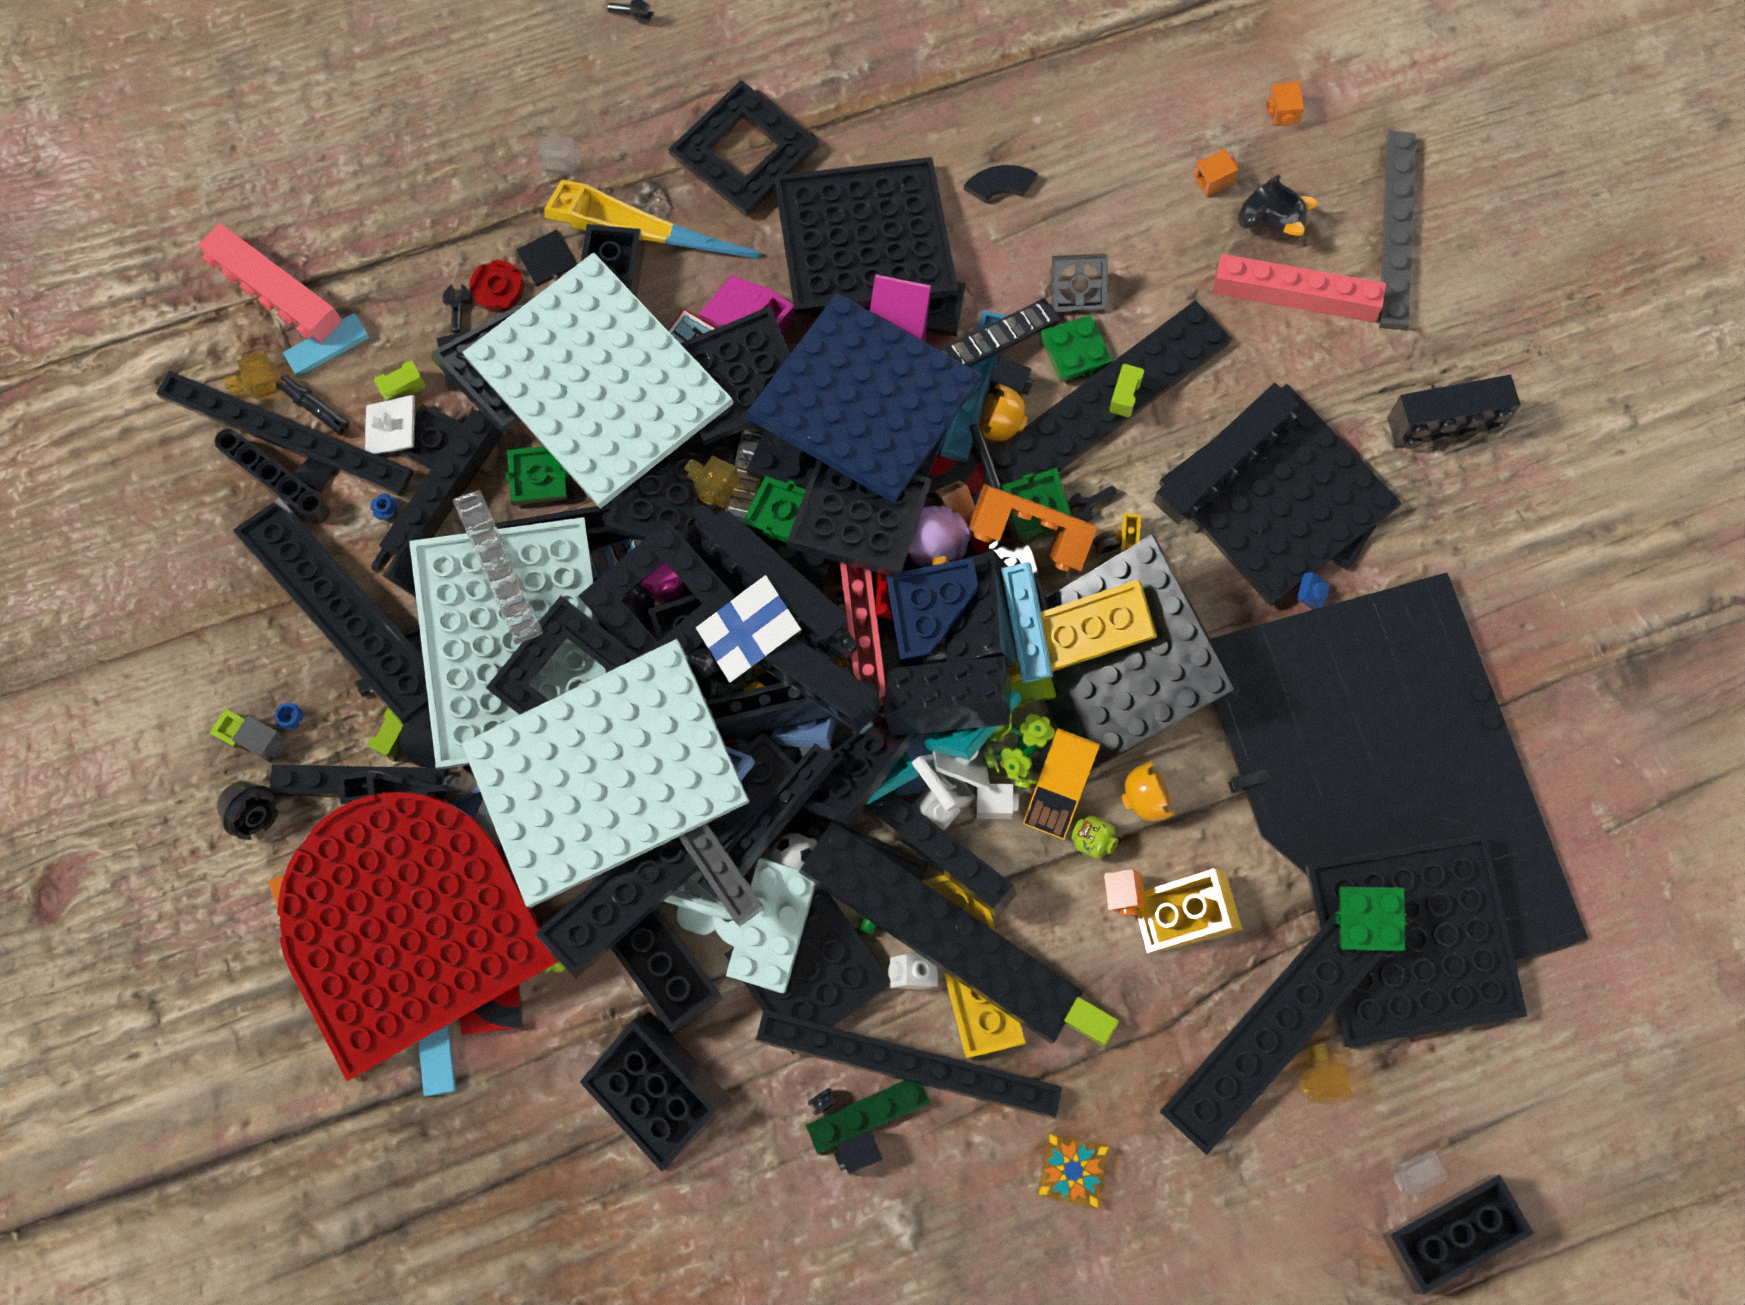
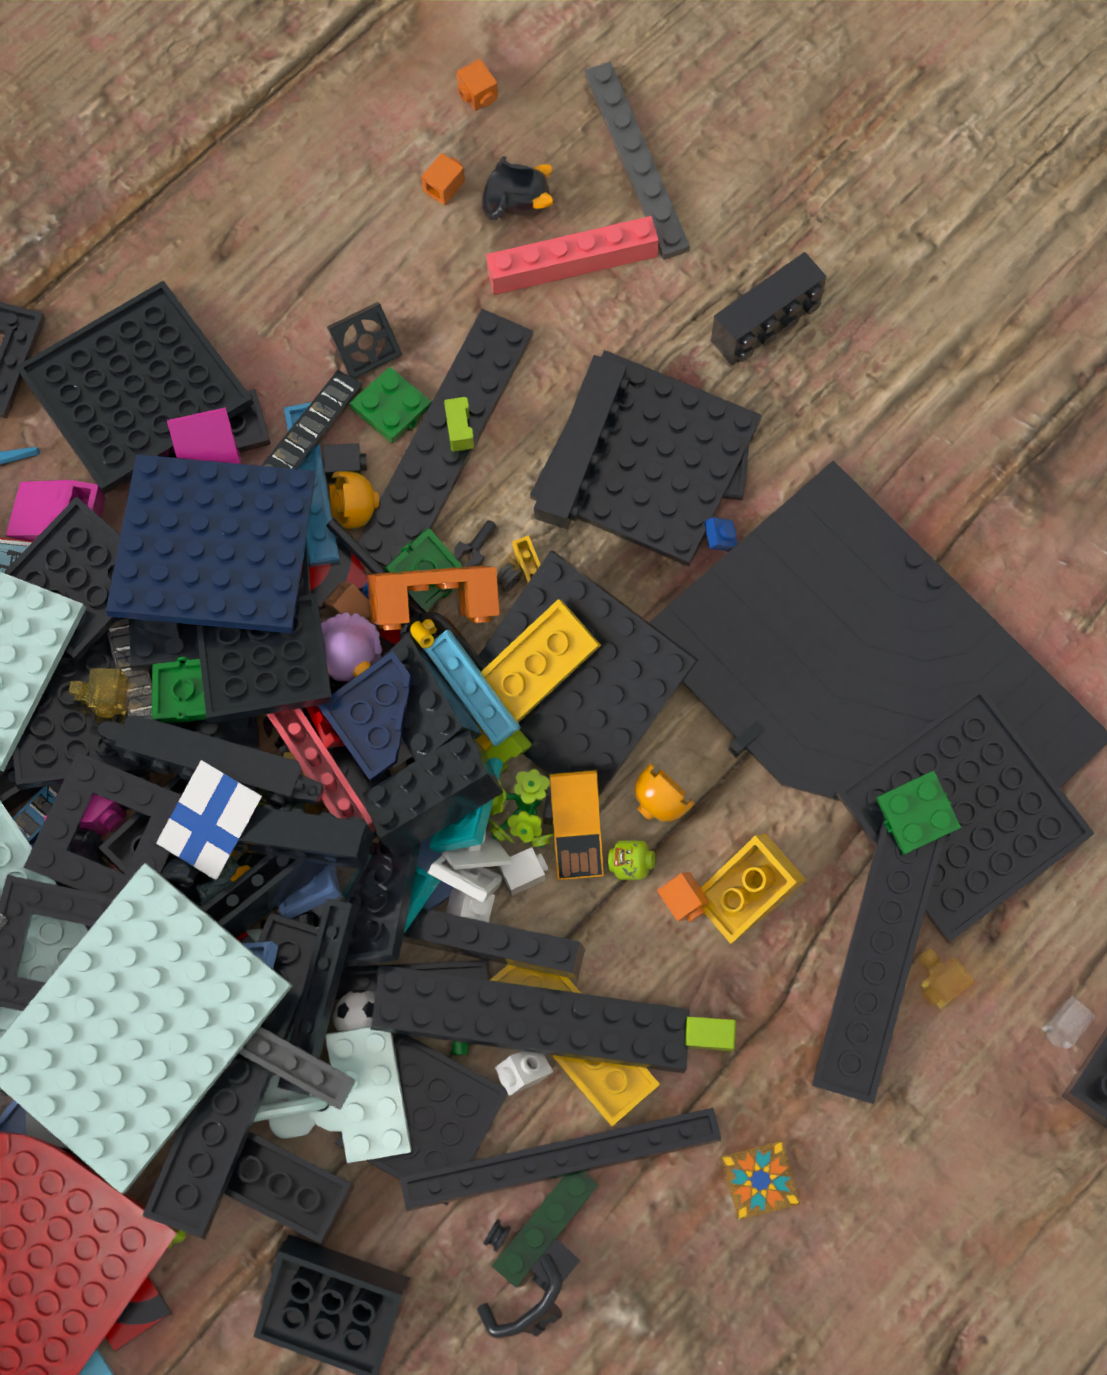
camera: 30 degrees left, 0 degrees up
black tile [963,165,1038,203] -> none
none -> yellow arm [410,619,437,648]
none -> black piece [477,1254,562,1338]

